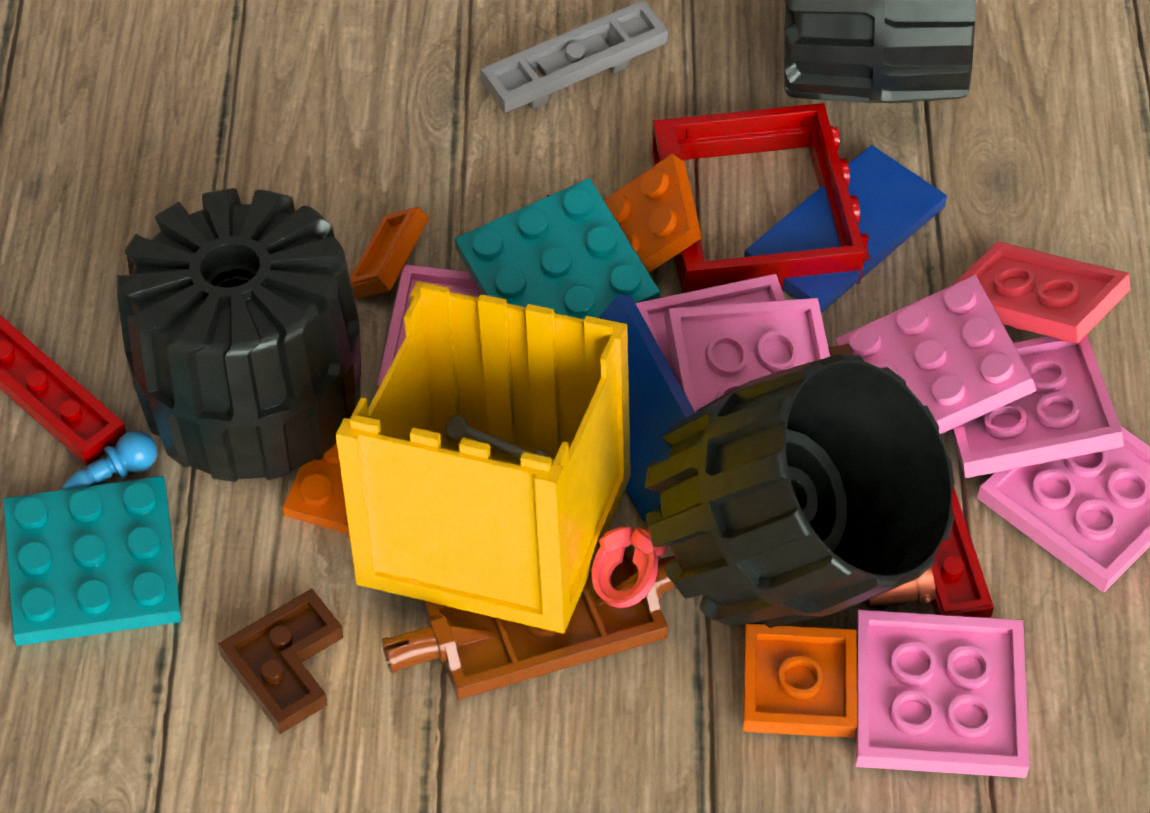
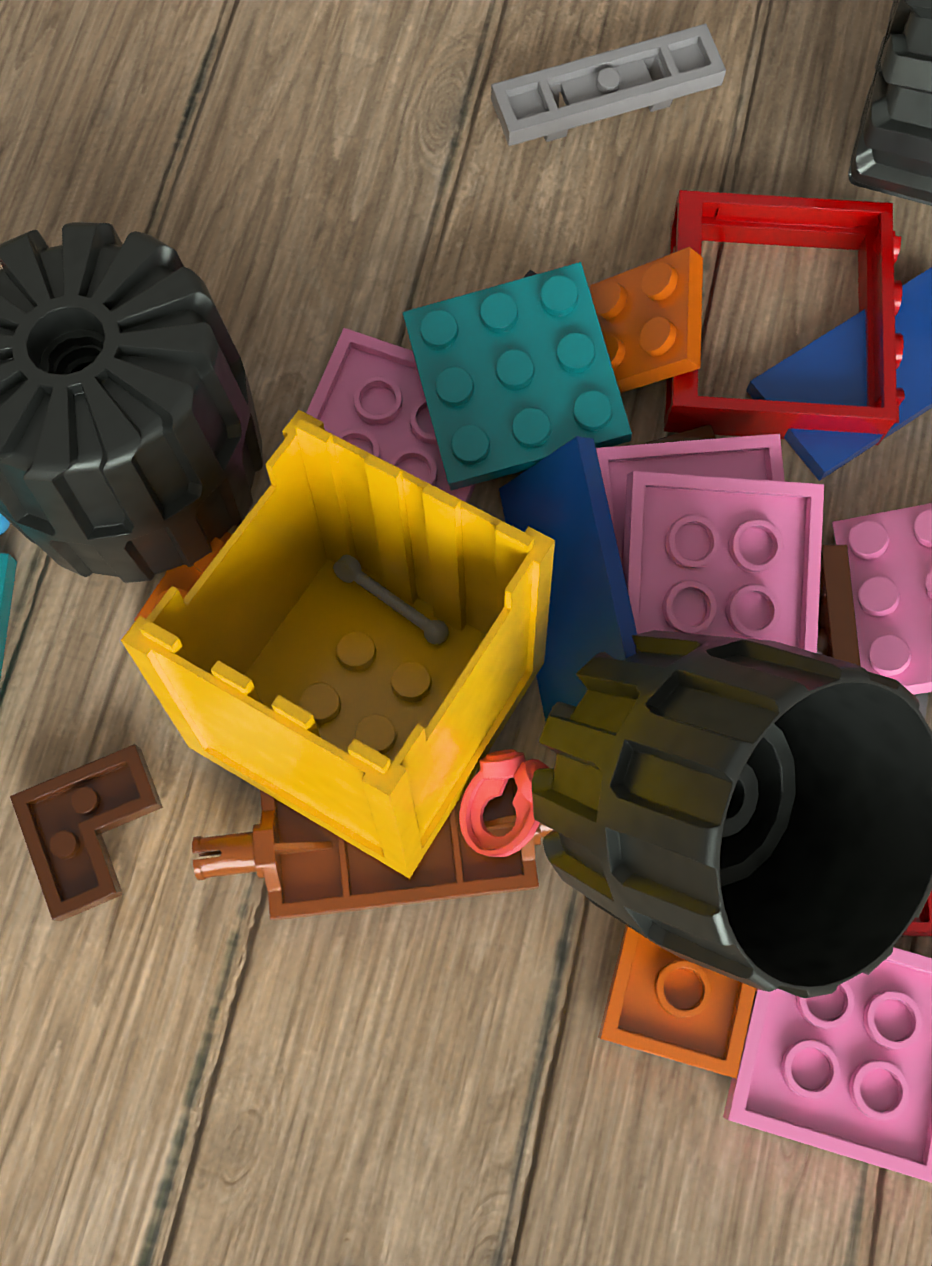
camera: 15 degrees right, 20 degrees up
orange tile [350,207,429,300] -> none

